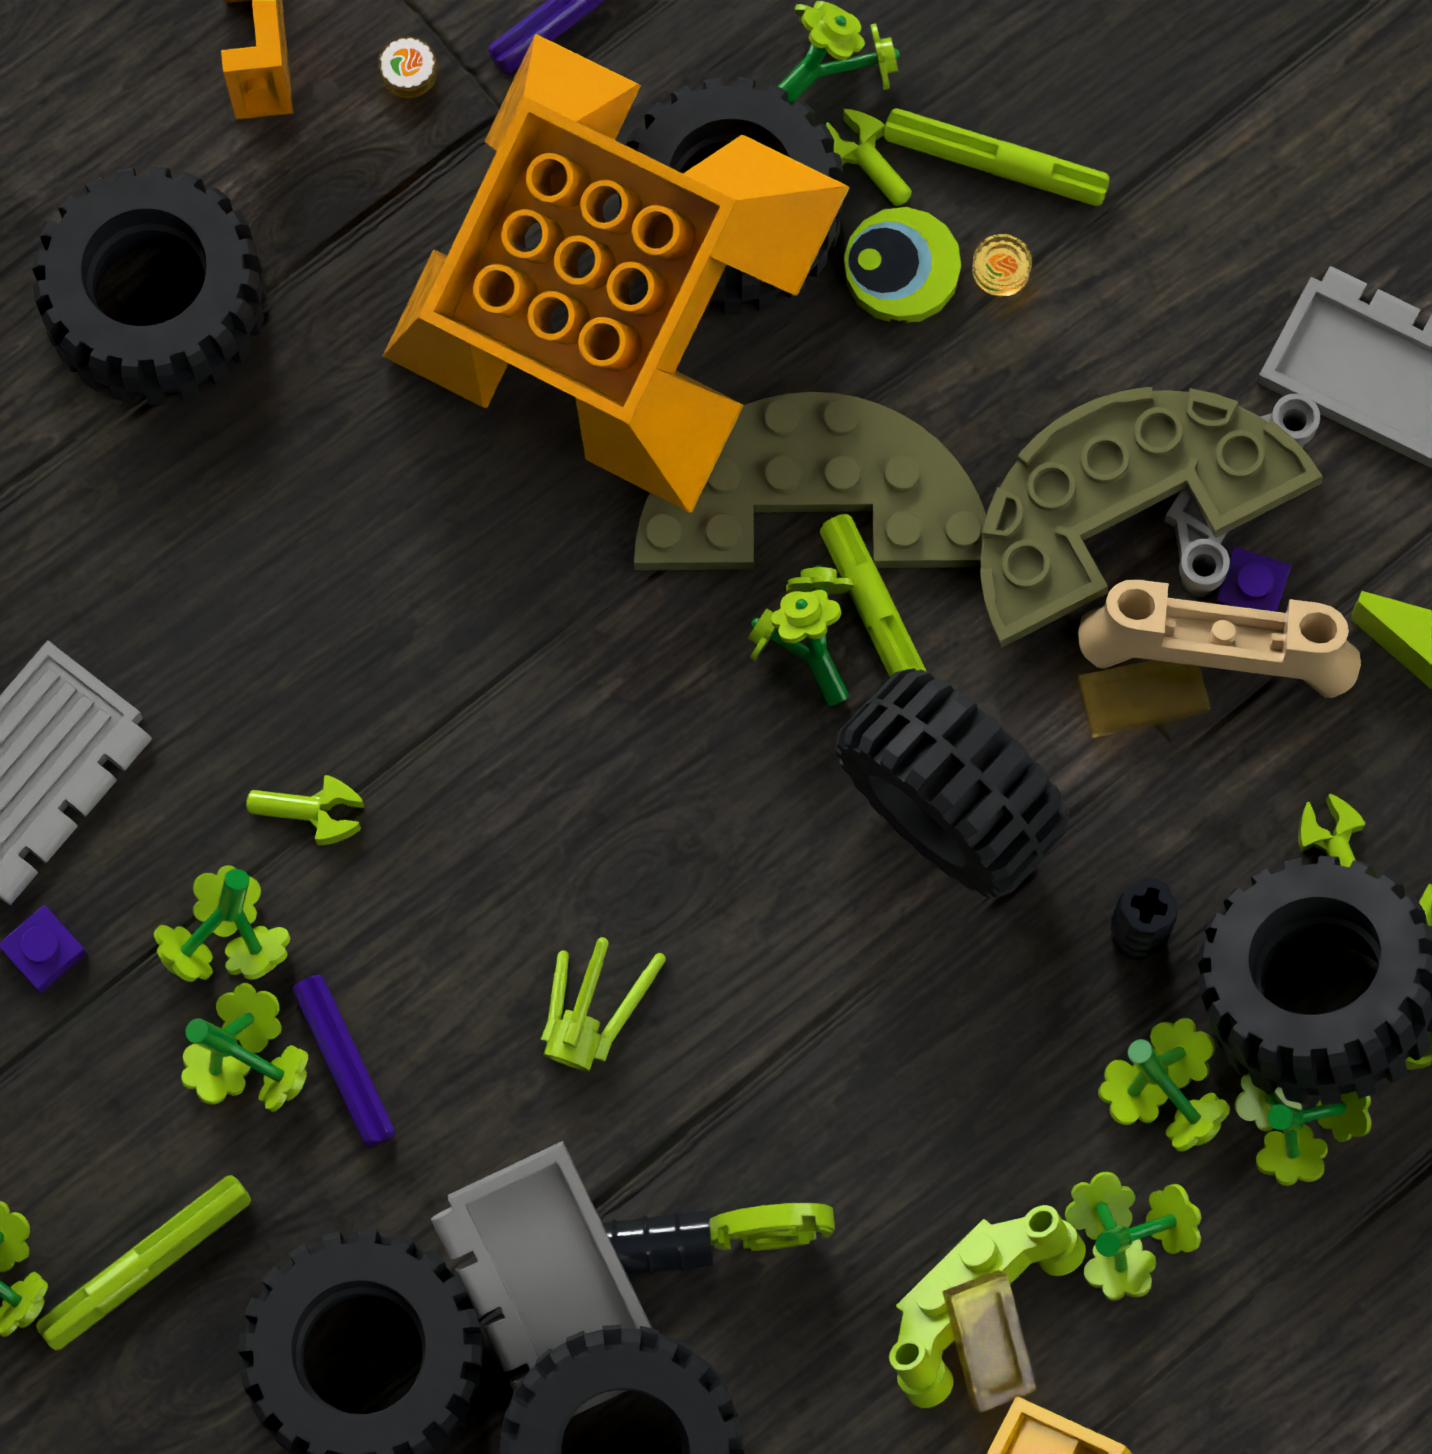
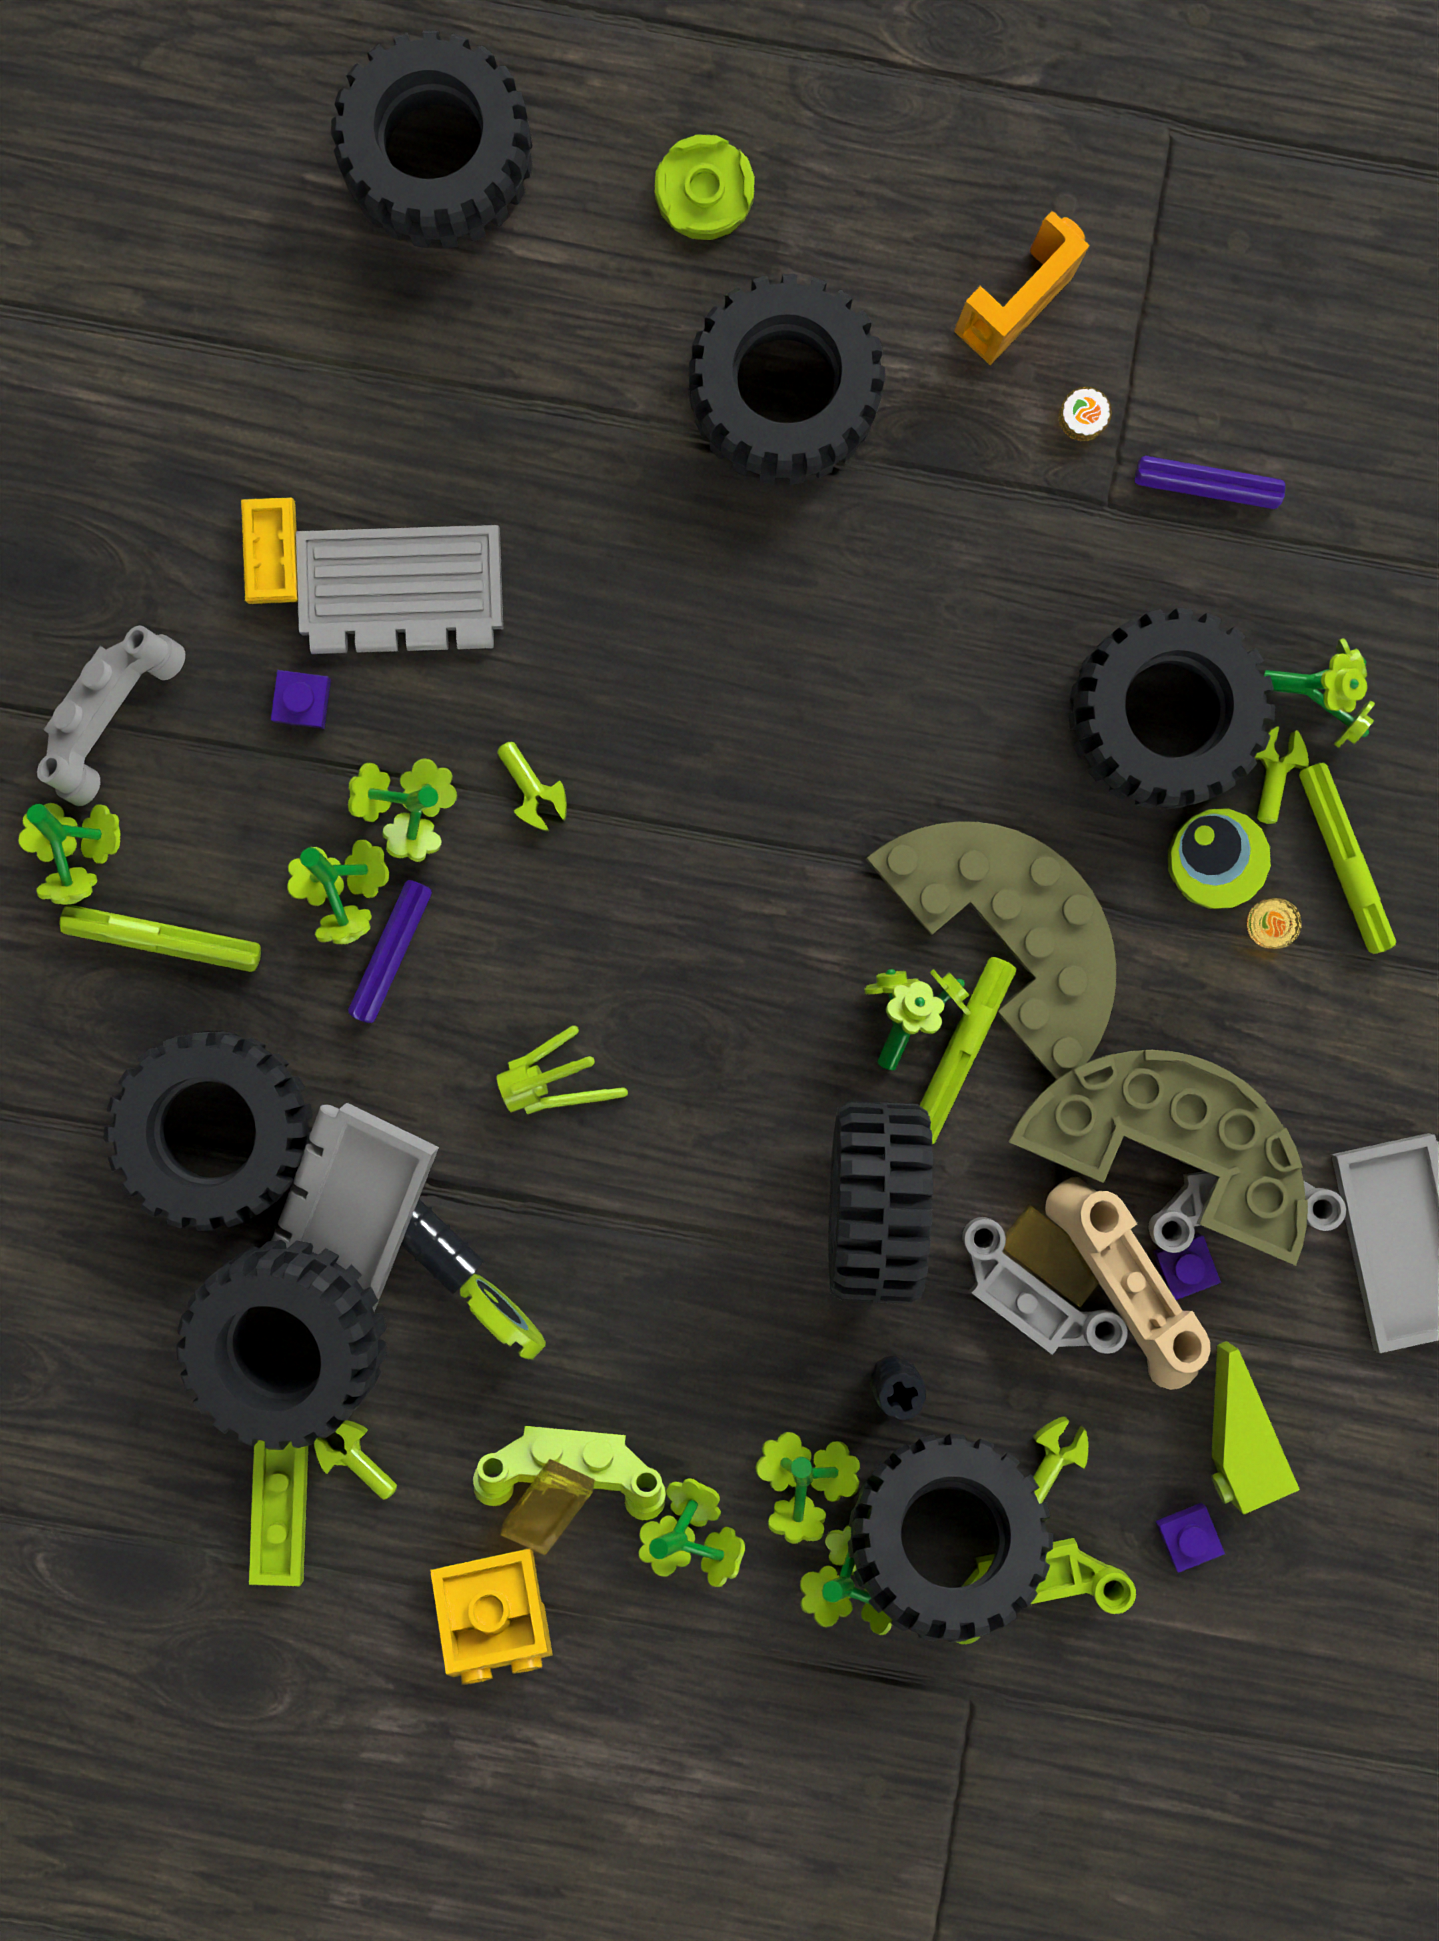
camera: 45 degrees right, 15 degrees up
light orange slope [383,34,850,513] -> none
none -> light grey plate [962,1217,1127,1355]

